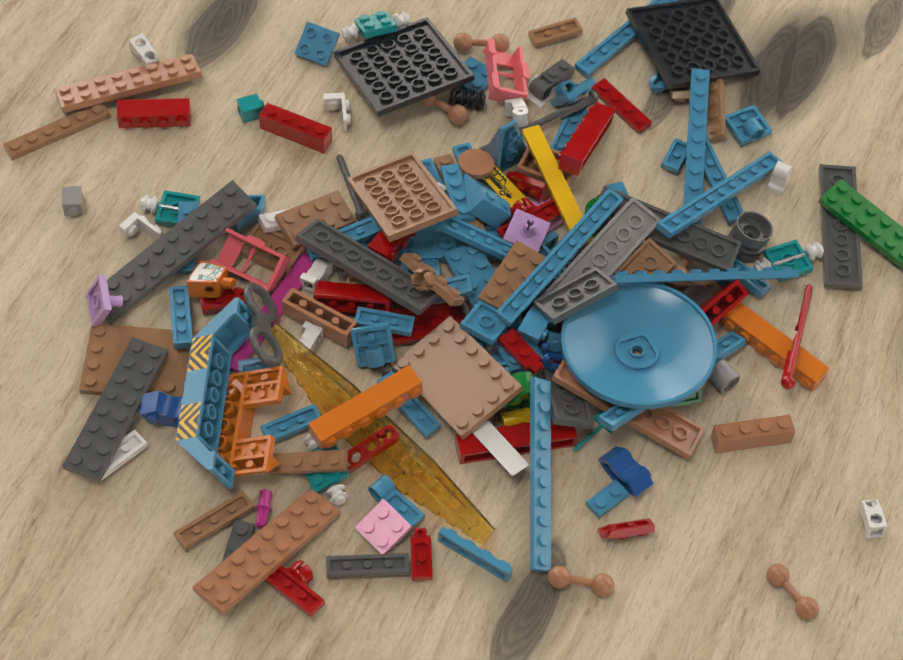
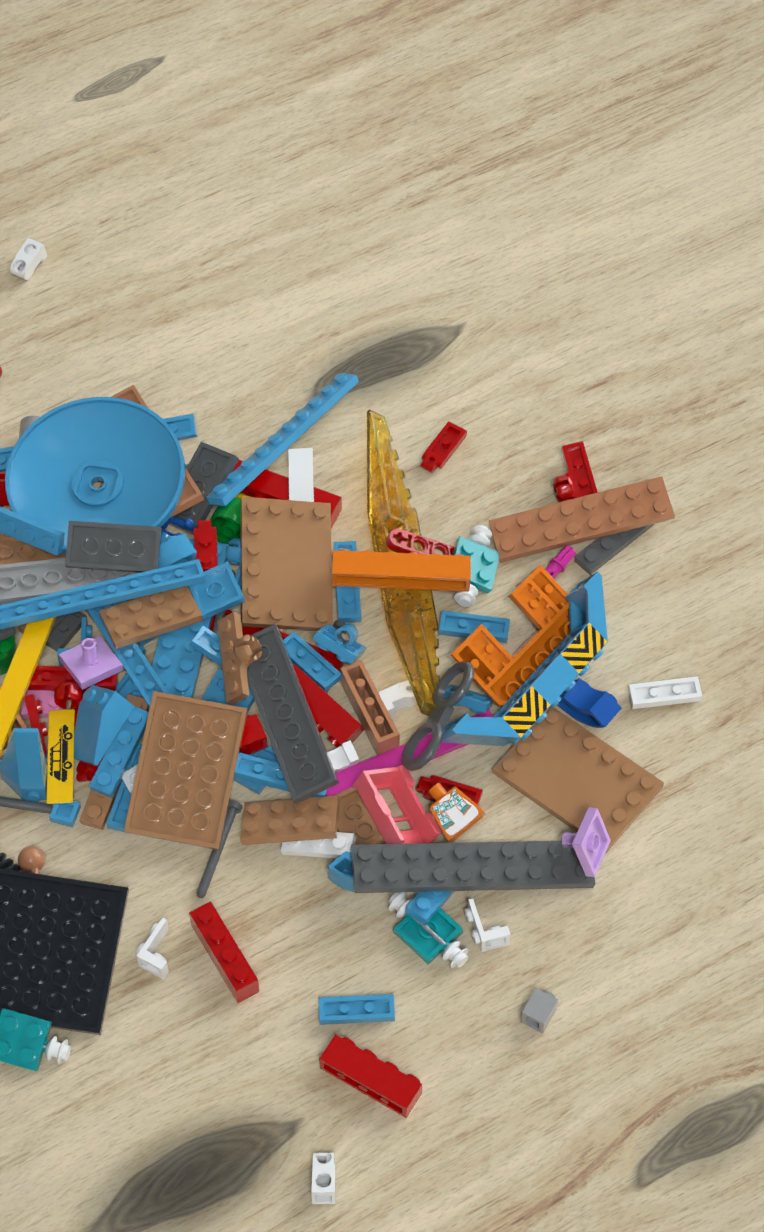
camera: 140 degrees left, 0 degrees up
medium nougat plate [3,103,111,161] -> none
nougat plate [55,54,202,113] -> none
dark grey plate [62,337,169,483] -> none
dark azure plate [169,286,193,349] -> none
medium nougat plate [174,491,255,551] -> none
teal brick [237,93,265,123] -> none
medium nougat plate [269,450,348,475] -> none
dark azure plate [294,21,340,67] -> none
dark grey plate [326,553,409,578] -> none
bright pink plate [354,498,413,554] -> none
dark azure plate [368,474,425,531] -> none
dark azure plate [438,527,513,583] -> none
nougat tile [458,149,494,179] -> none
nougat piece [548,566,614,597] -> none
dark azure plate [586,479,629,519] -> none
blue brick [598,446,654,497] -> none
red hinge [598,518,655,540] -> none
nougat brick [710,414,795,454] -> none
nougat piece [766,564,819,620] -> none
none -> dark azure plate [319,994,395,1025]

